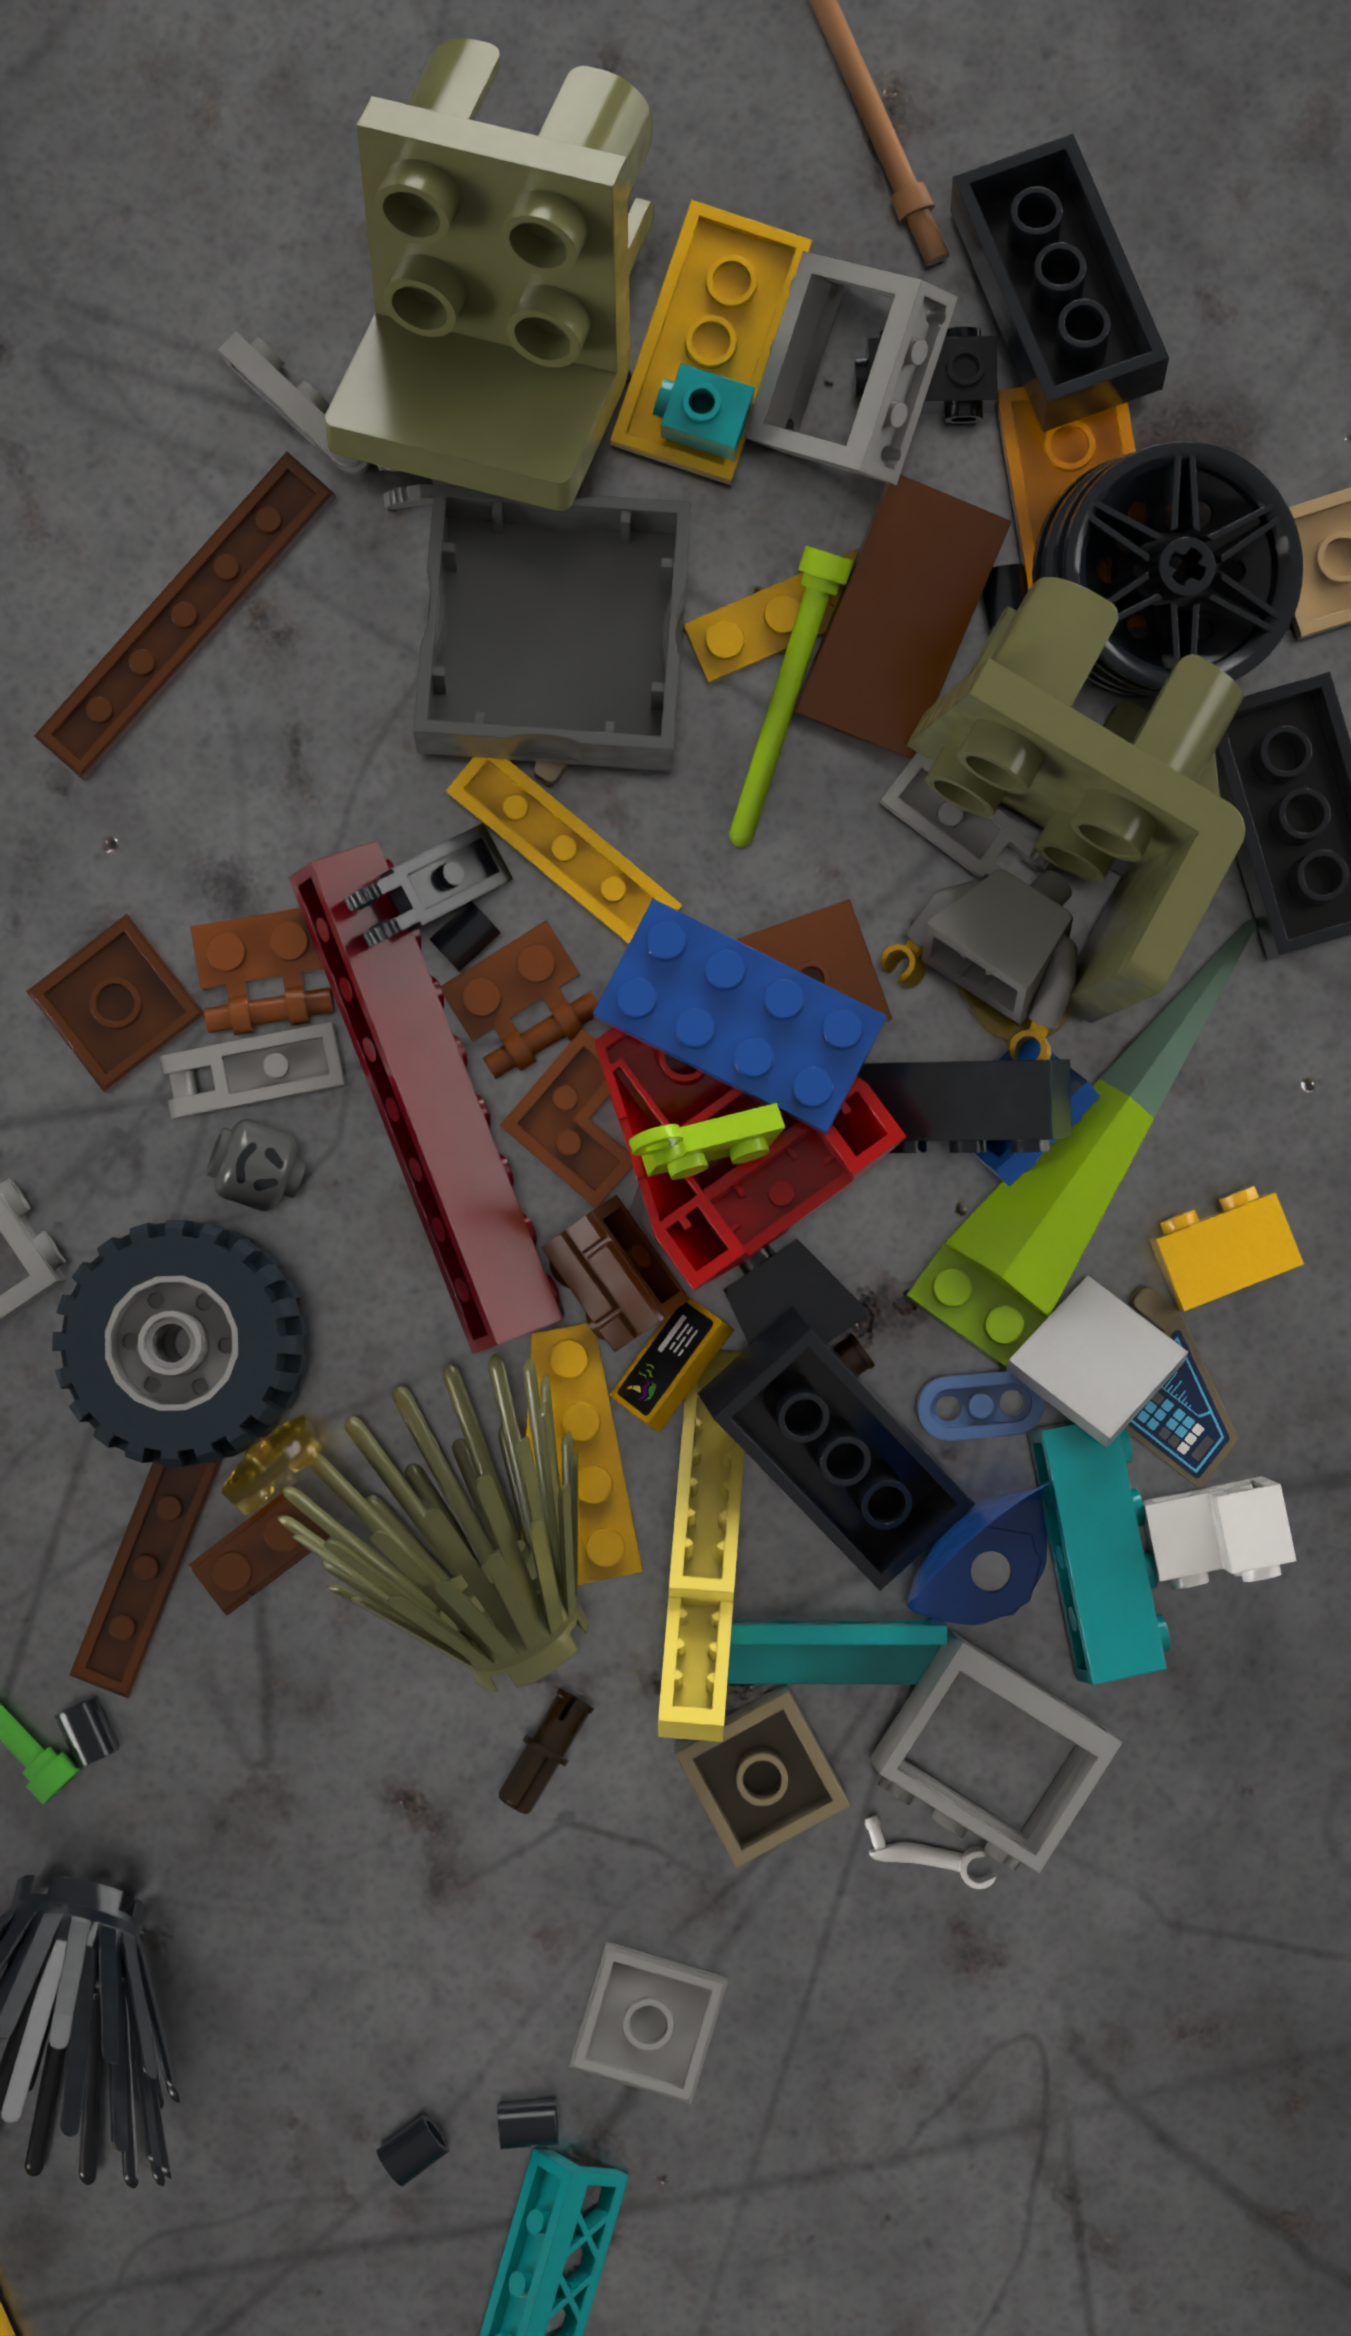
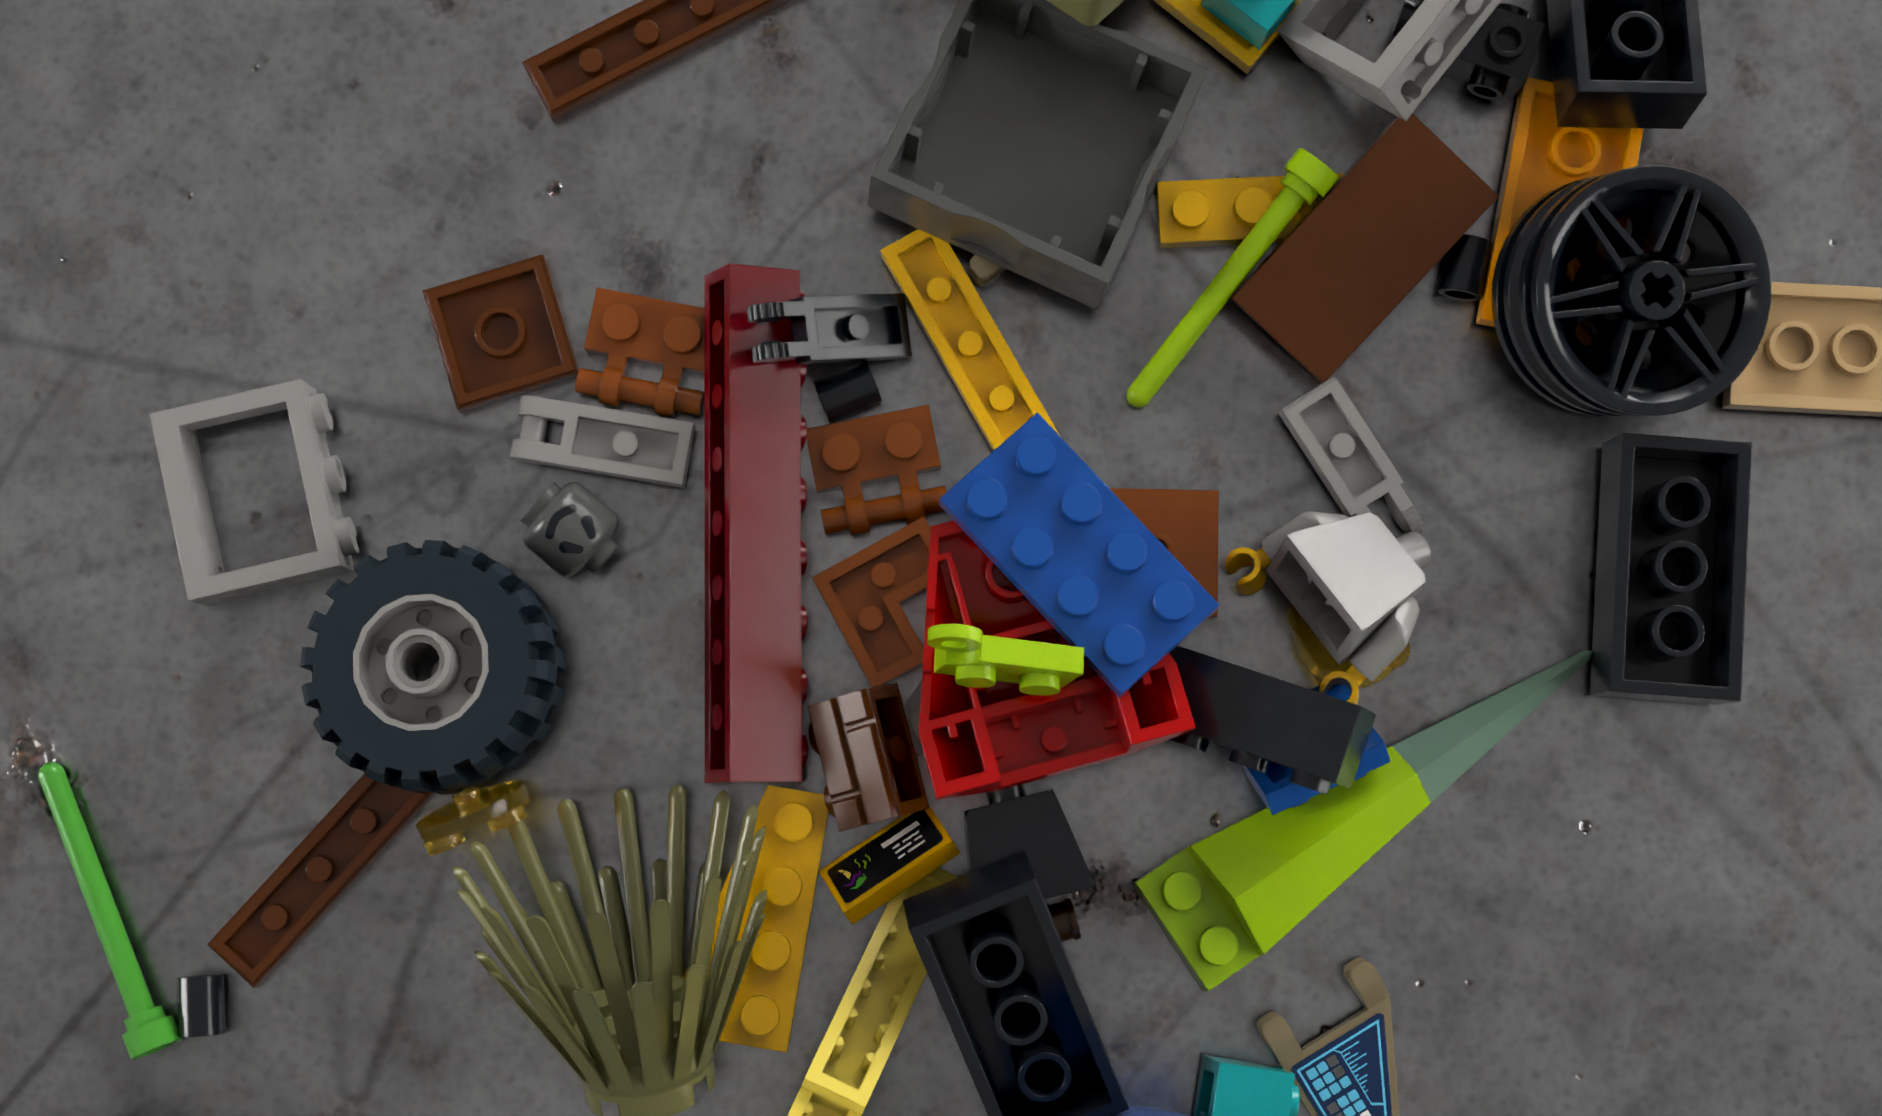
camera: 15 degrees right, 5 degrees down
reddish brown brick [188,1482,331,1616] -> none
olive piece [906,577,1245,1023] -> none
medium blue plate [916,1371,1045,1441] -> none
light grey tile [1006,1275,1188,1448] -> none
yellow brick [1148,1186,1304,1311] -> none

